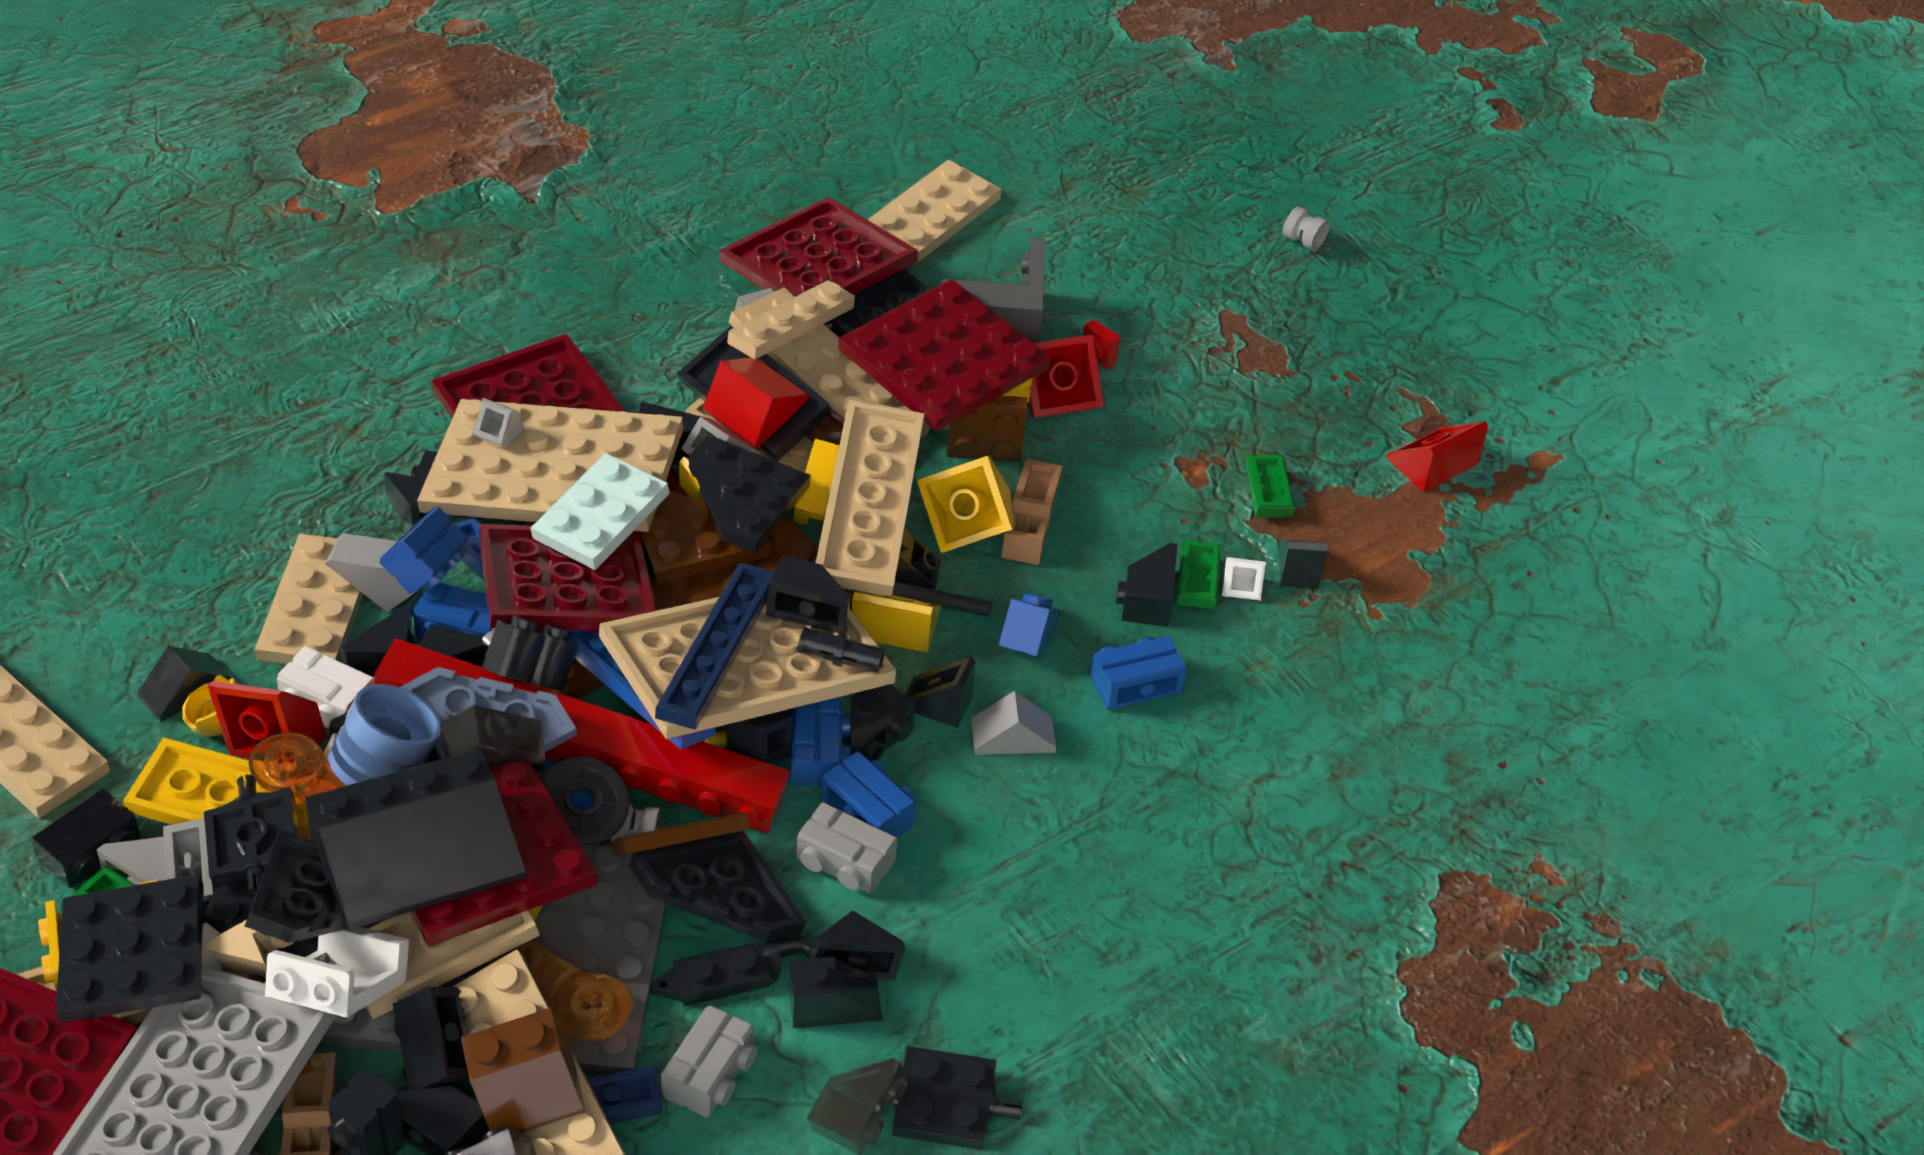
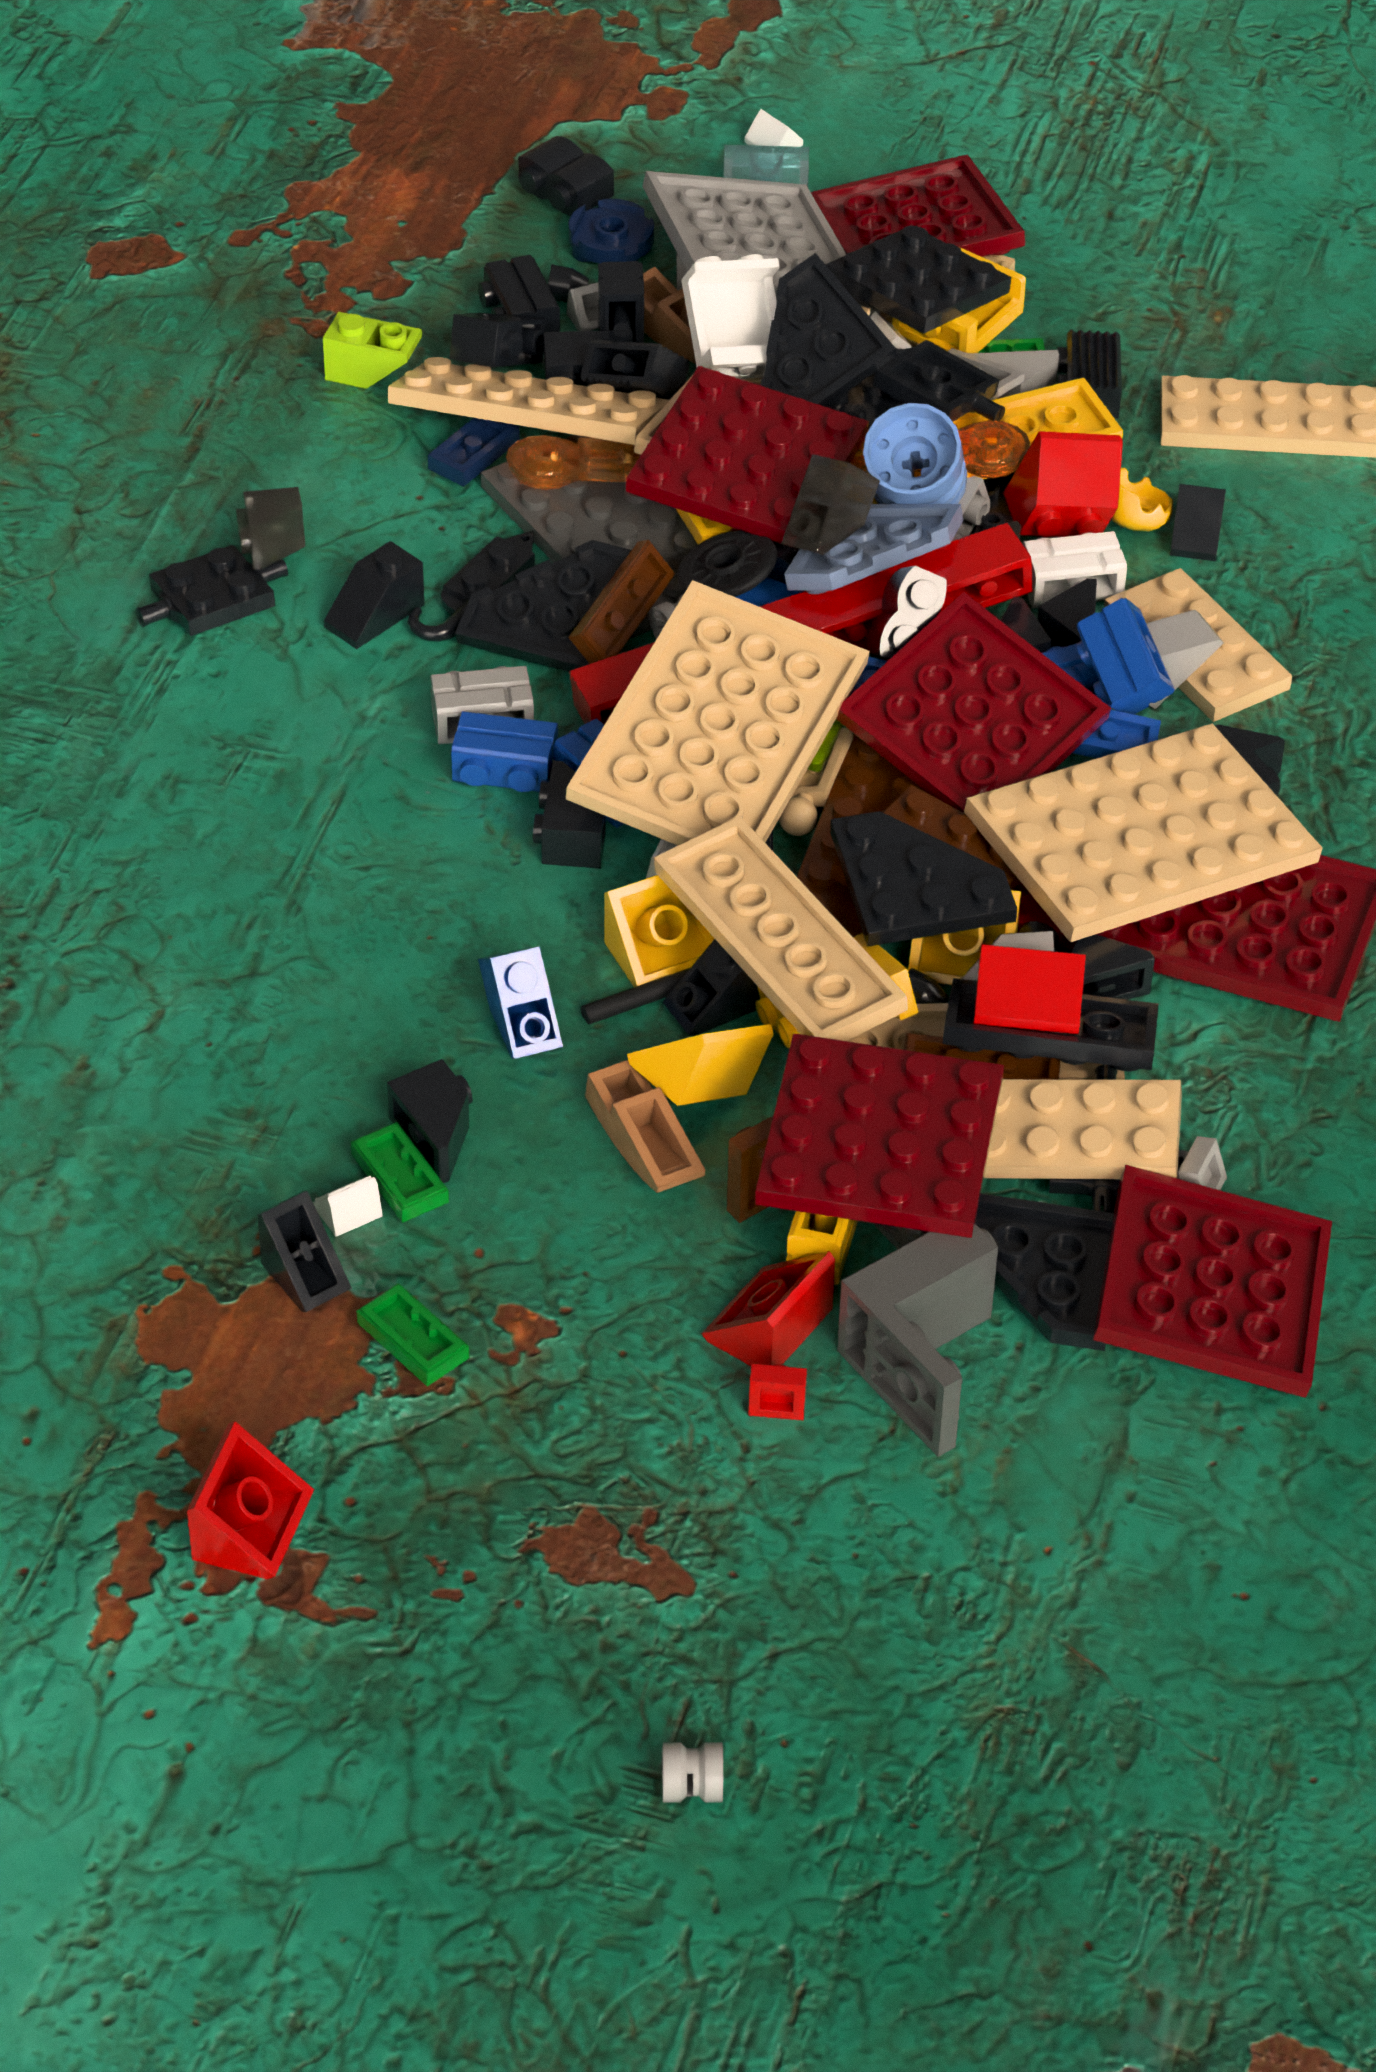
camera: 145 degrees right, 0 degrees up
black slope [305,749,526,930] -> none
reddish brown slope [461,1007,586,1133] -> none
light grey slope [472,398,524,447] -> none
light aqua plate [531,453,669,570] -> none
dark blue tile [655,563,774,730] -> none
light grey brick [661,1005,758,1118] -> none
tan plate [727,280,855,360] -> none
black slope [766,555,851,634] -> none
black pin [797,627,885,674] -> none
black slope [812,910,905,981] -> none
tan plate [867,159,1001,265] -> none
black slope [904,656,976,728] -> none
light grey slope [970,691,1056,755] -> none
blue brick [1091,636,1186,710] -> none

